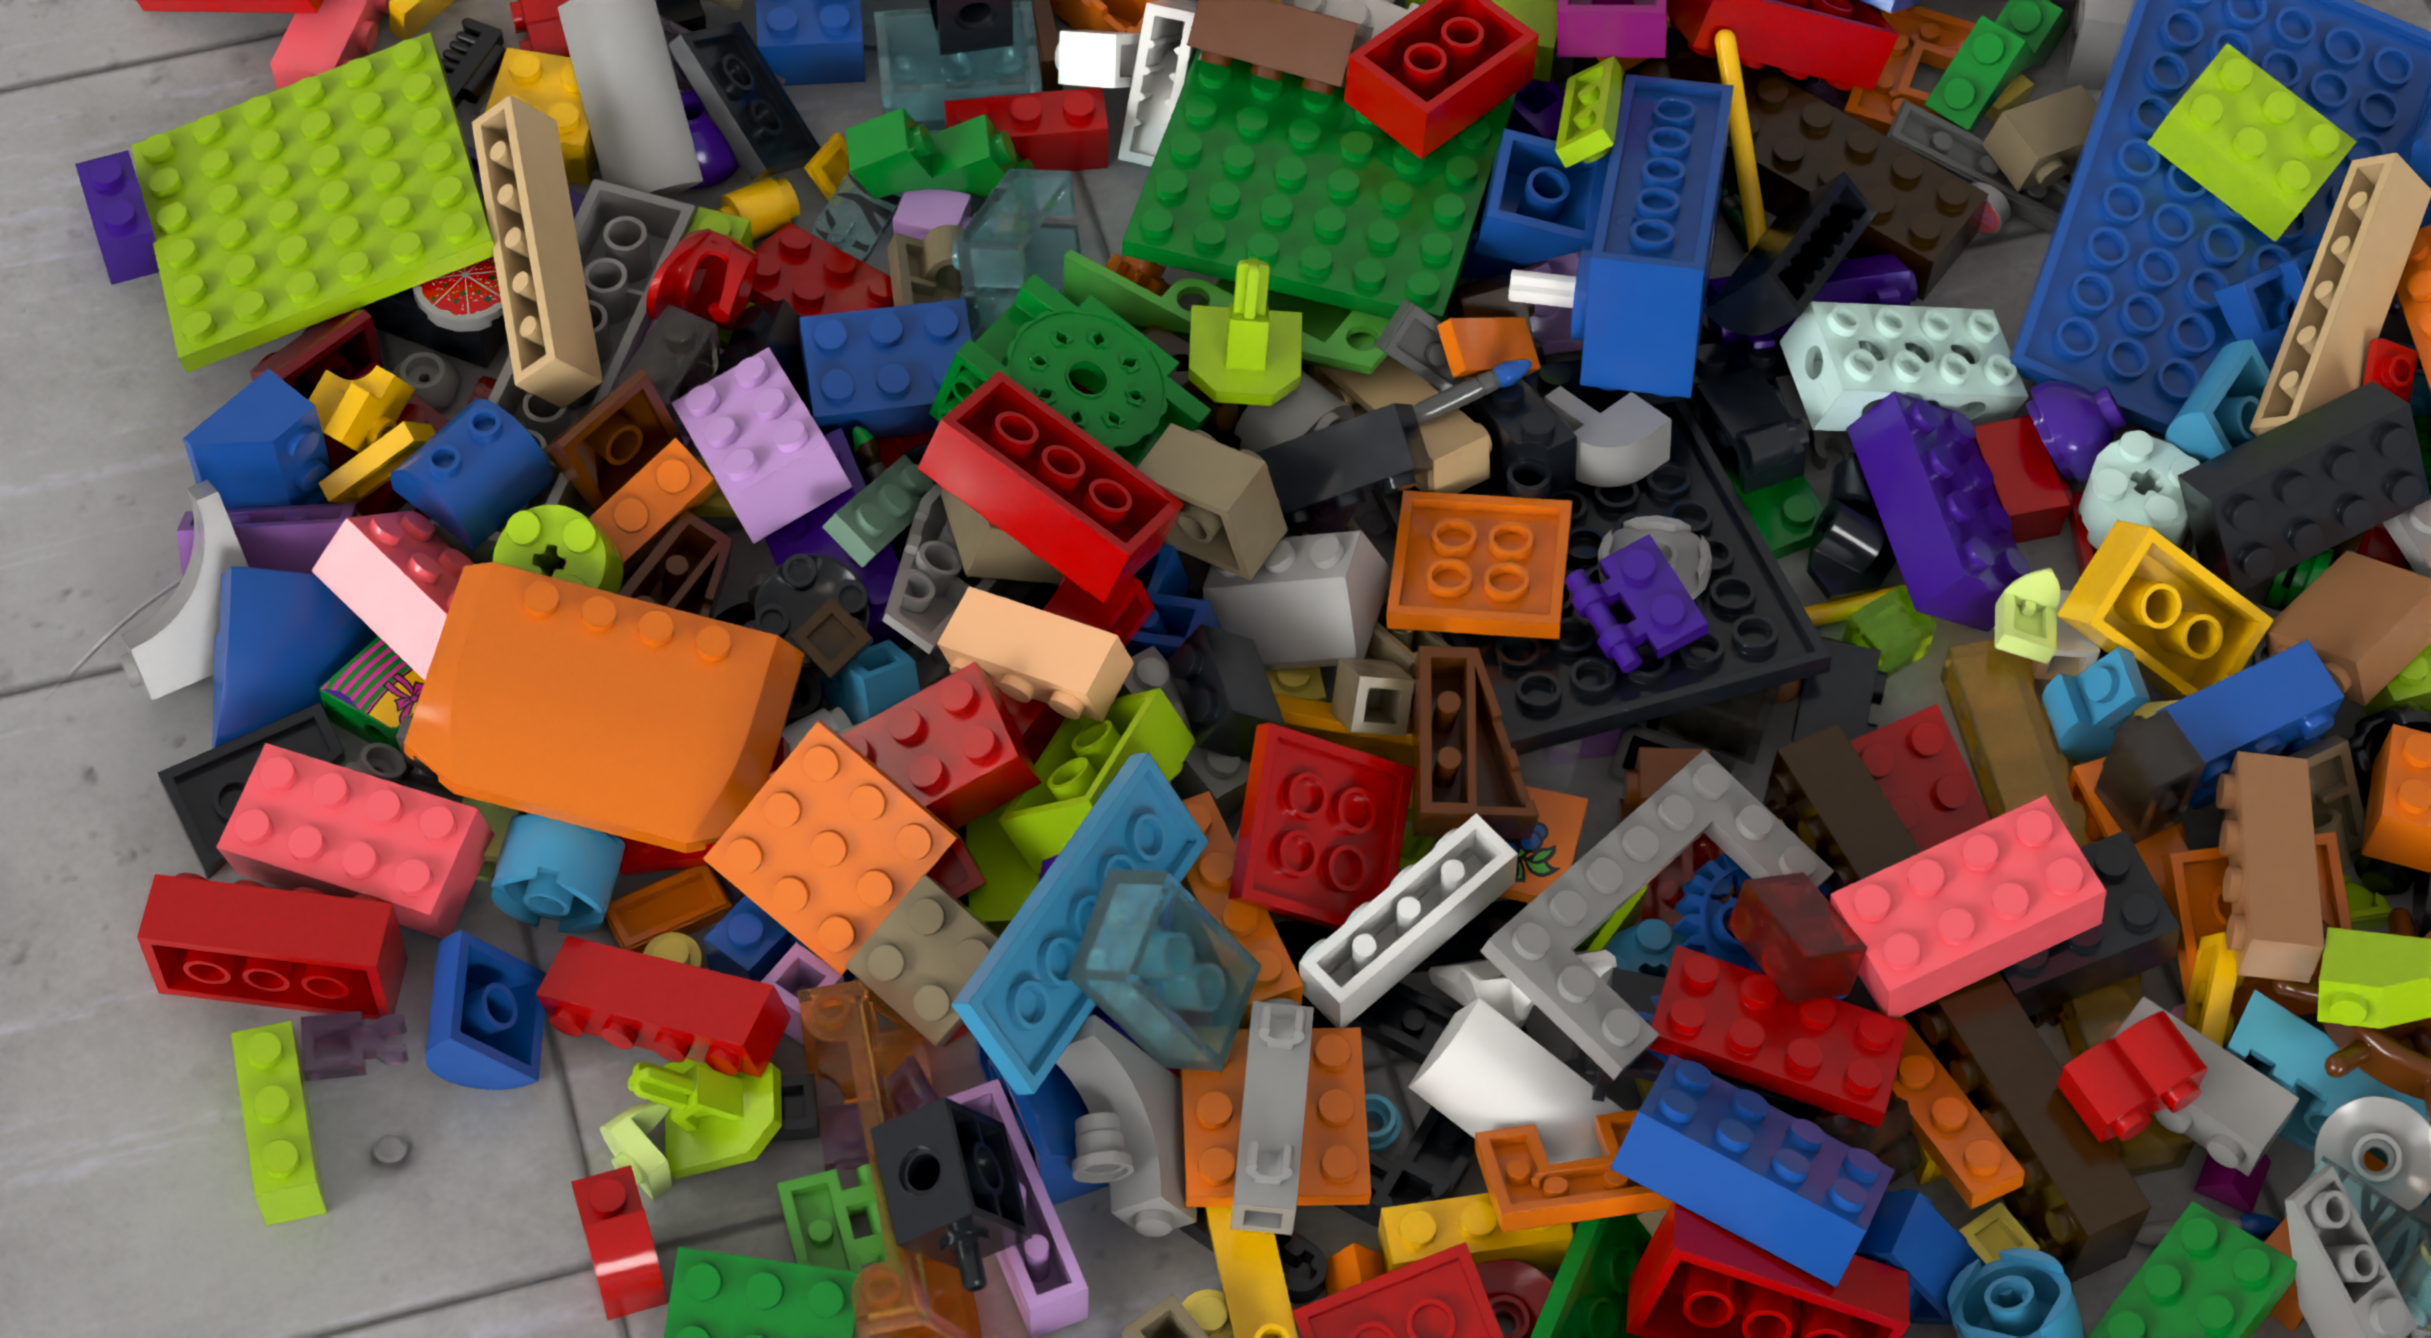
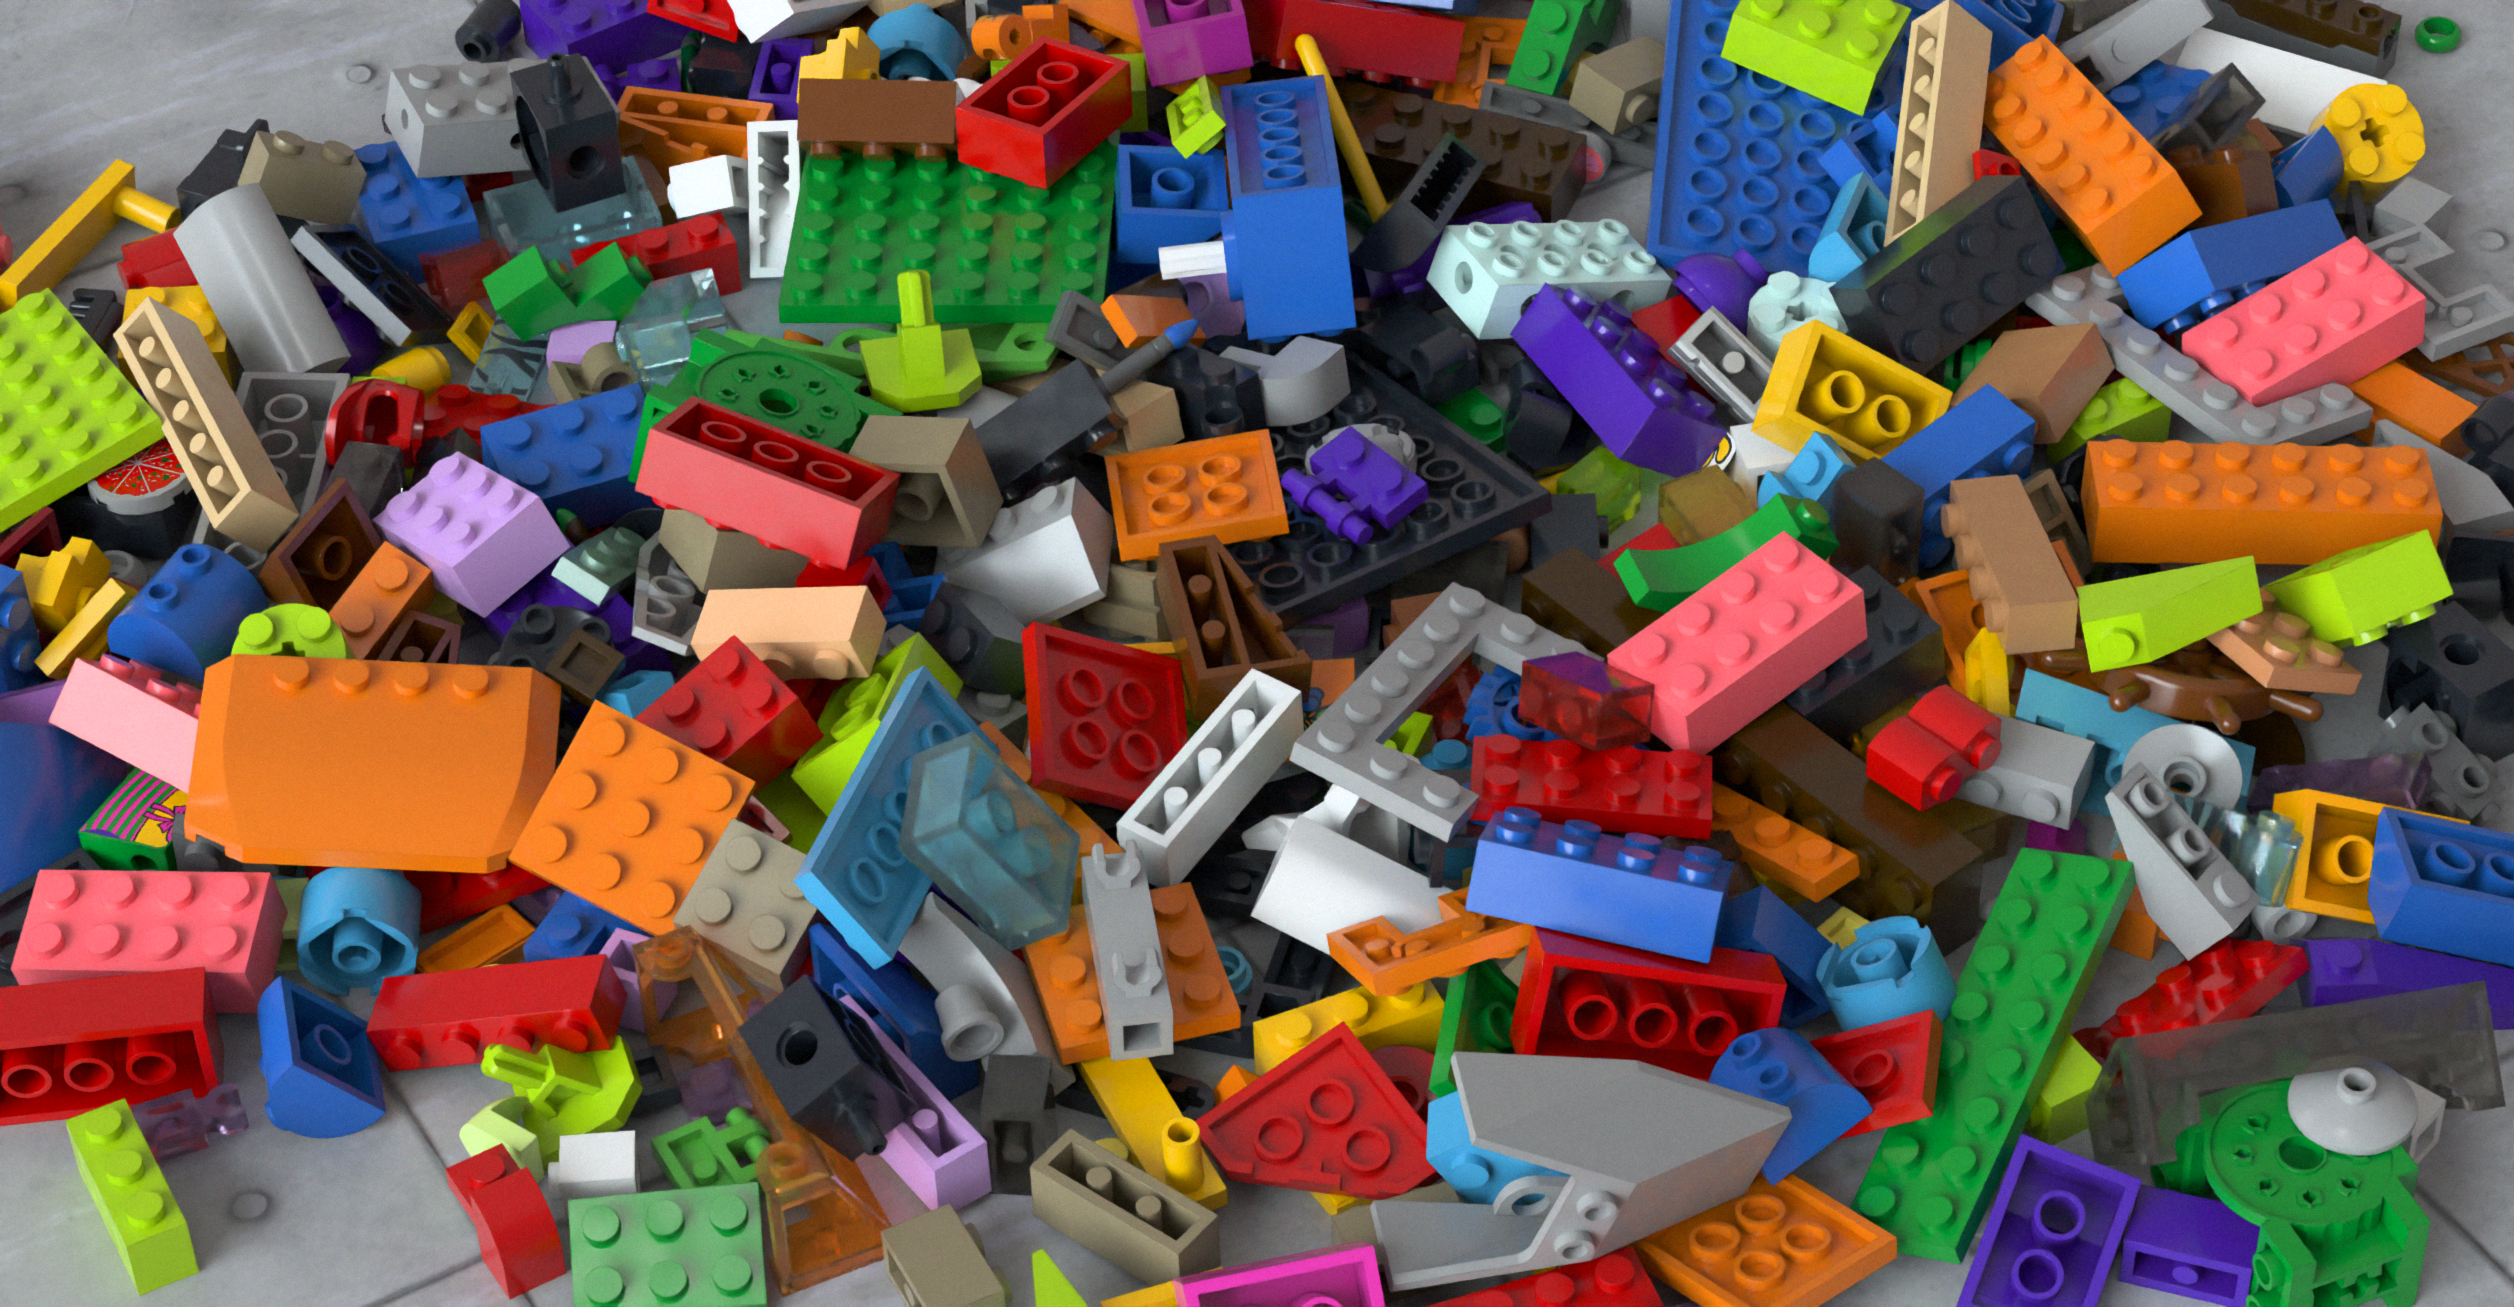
camera: 10 degrees left, 15 degrees down
dark tan brick [1330,657,1415,736] -> none
yellowish green plate [1994,568,2061,664] -> none
none -> clear red brick [418,237,511,308]
none -> white brick [548,1130,641,1224]
none -> clear smoke brick [980,1054,1058,1196]
none -> green arch [1613,492,1840,613]
none -> light grey brick [1666,305,1773,425]

